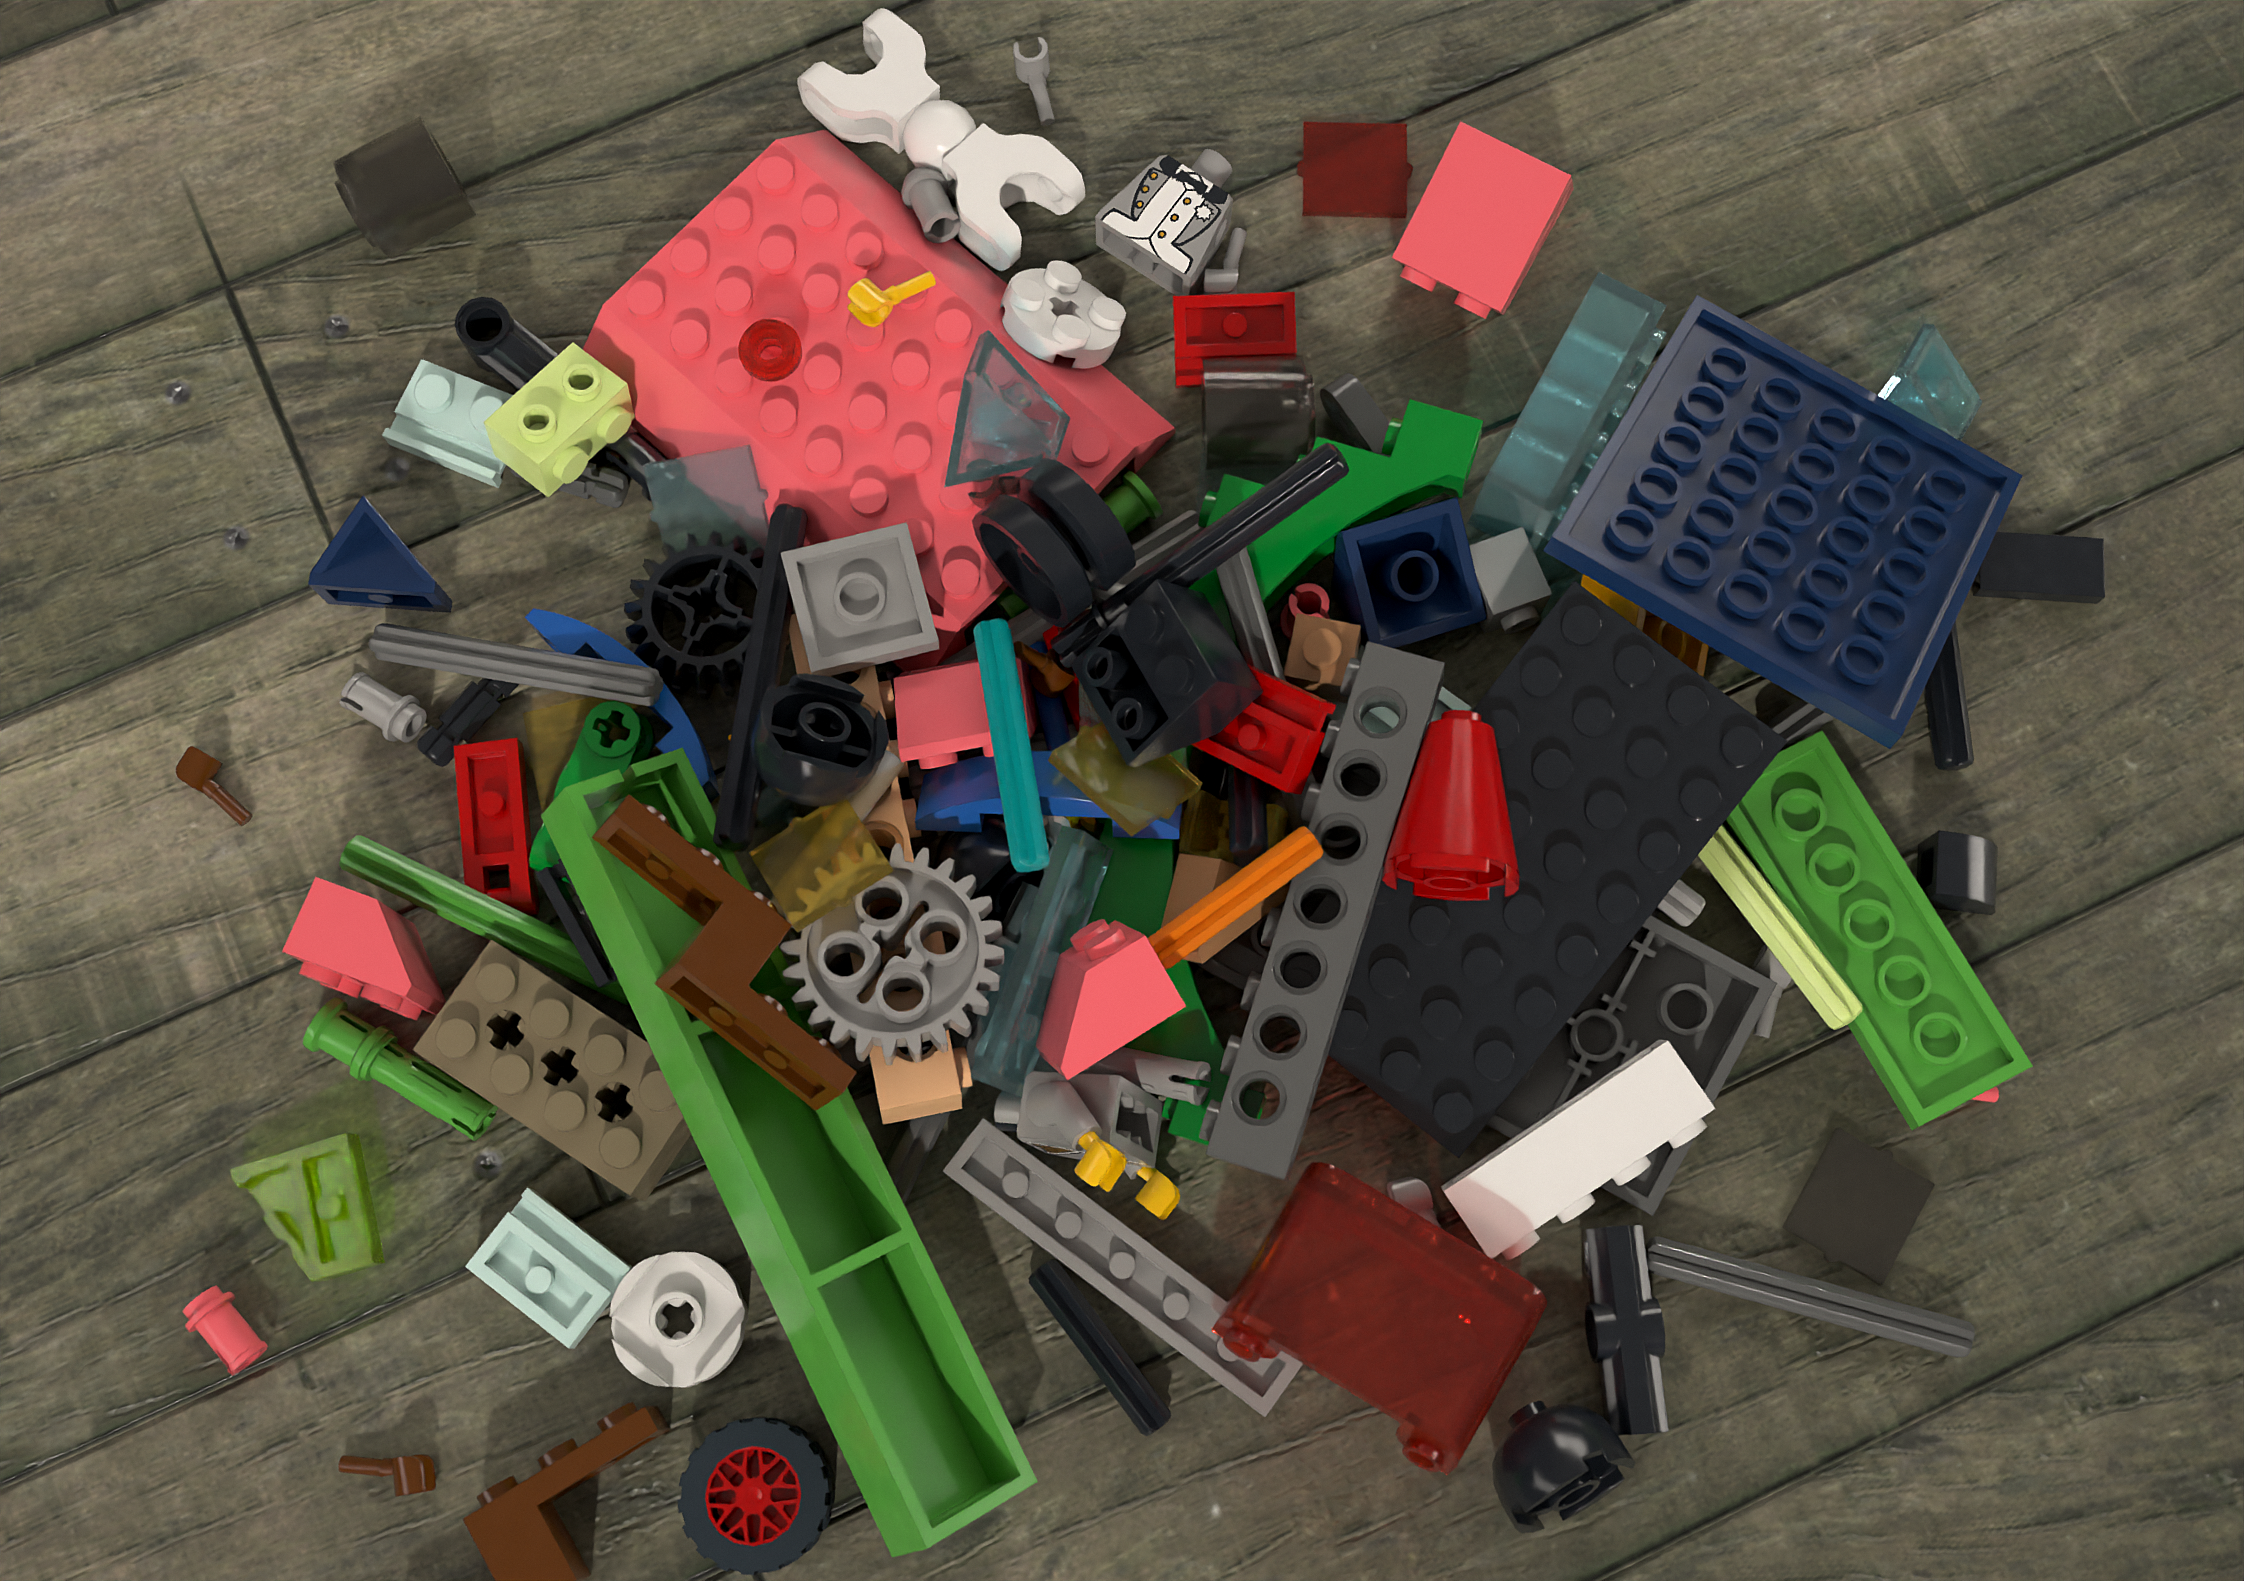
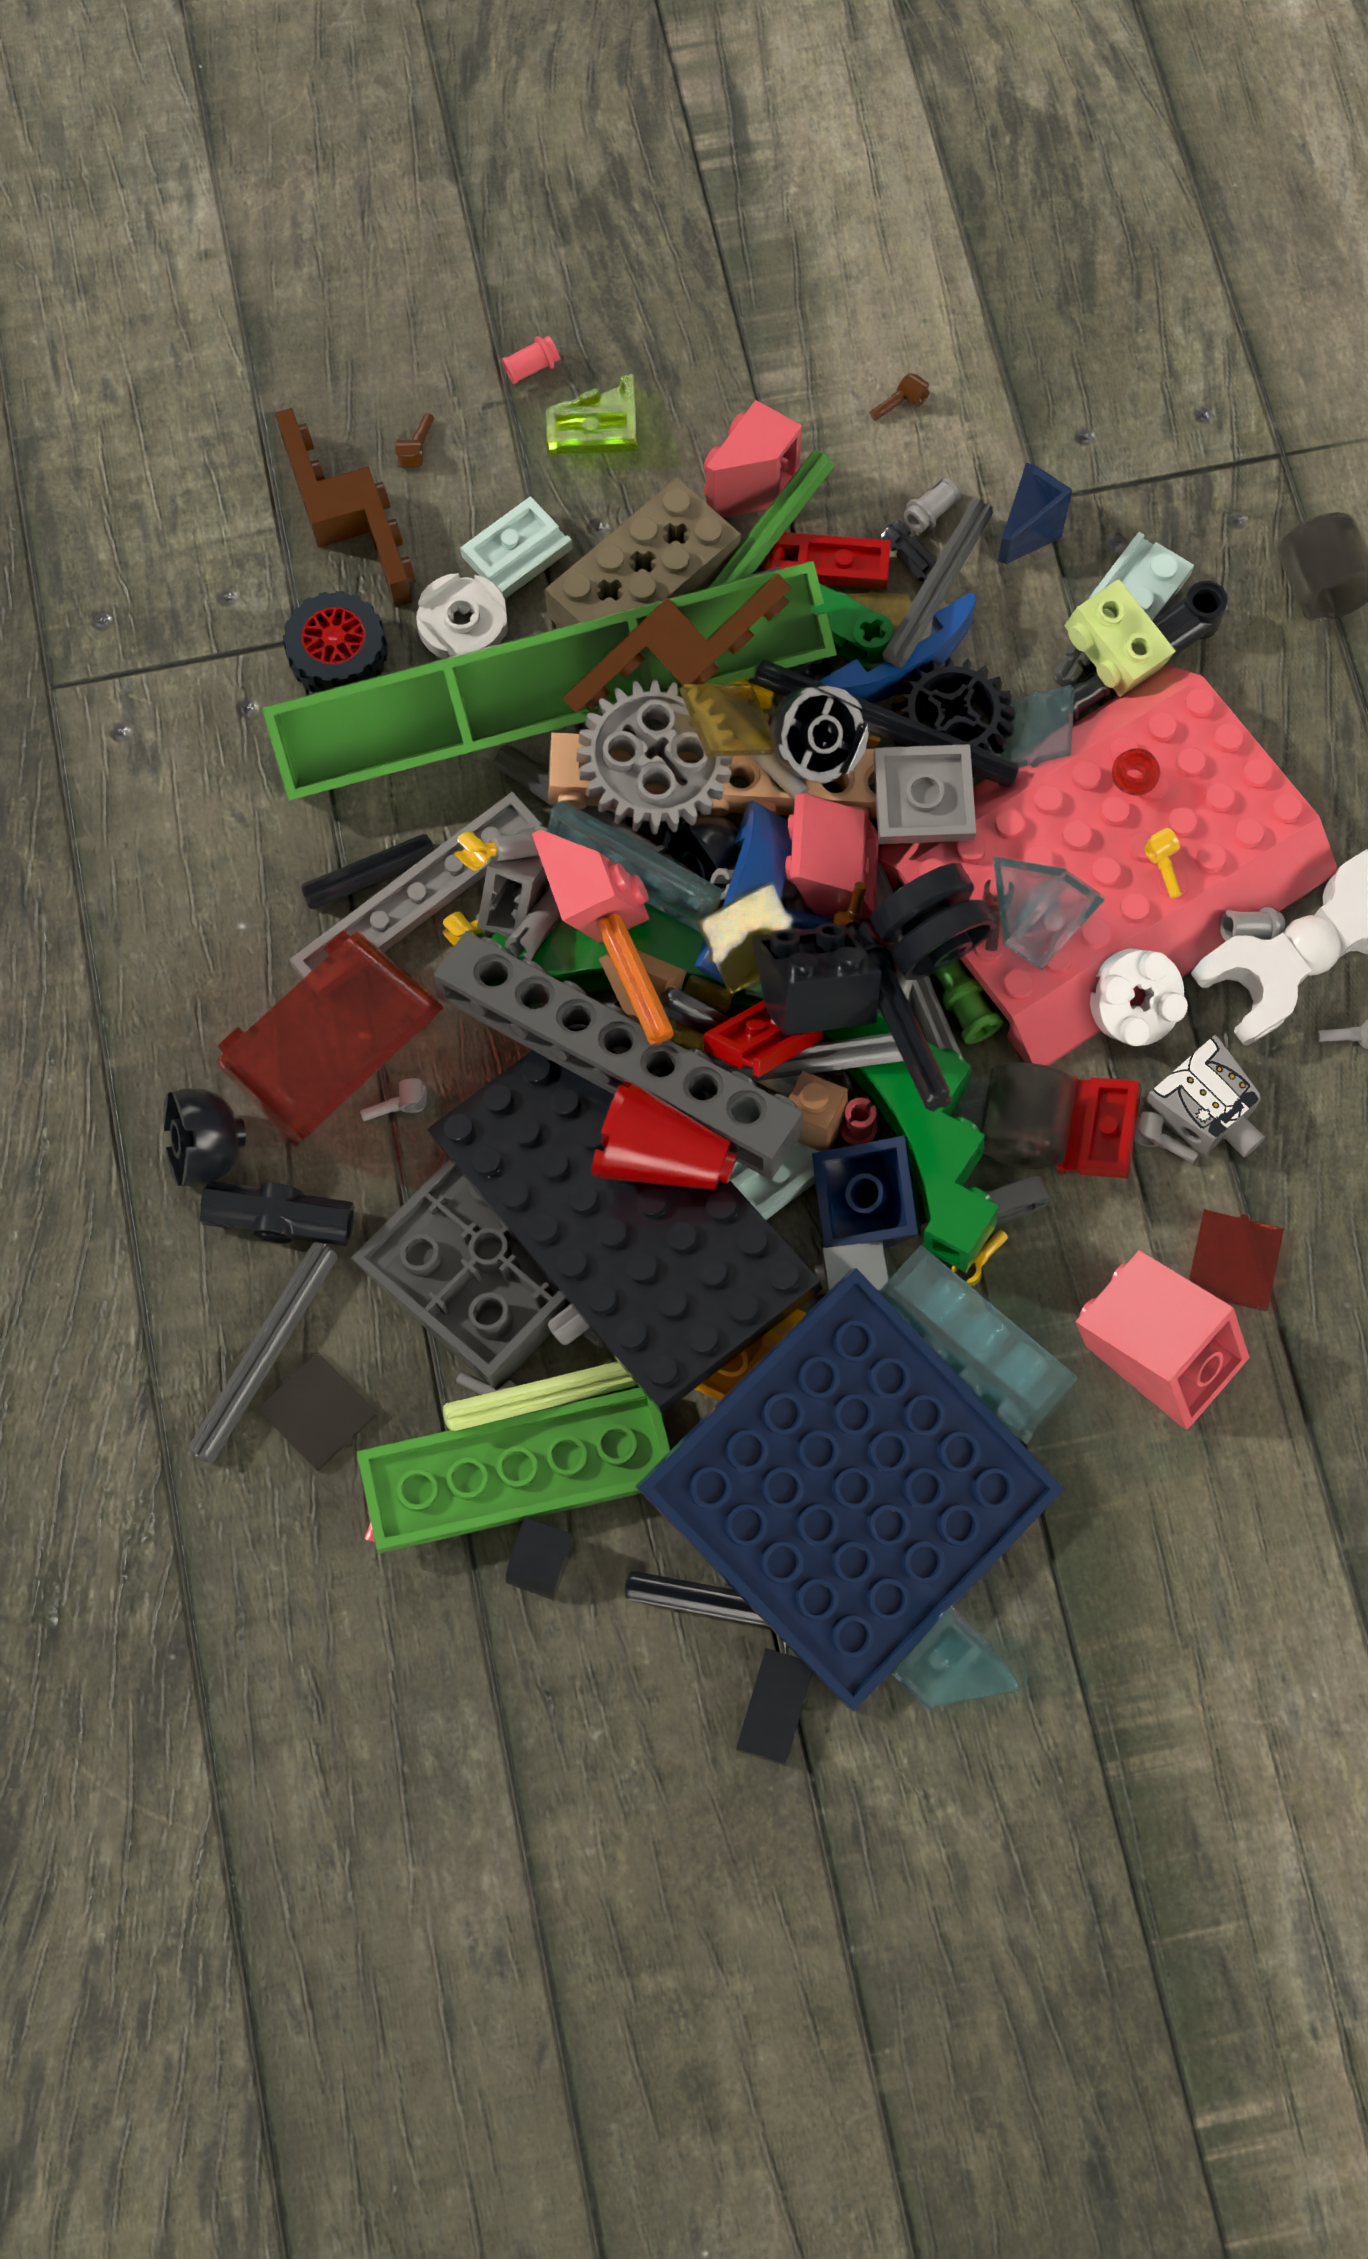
camera: 105 degrees right, 5 degrees down
bright green pin [303,997,498,1141] -> none
teal axle [973,618,1050,872] -> none
white brick [1441,1040,1715,1261] -> none

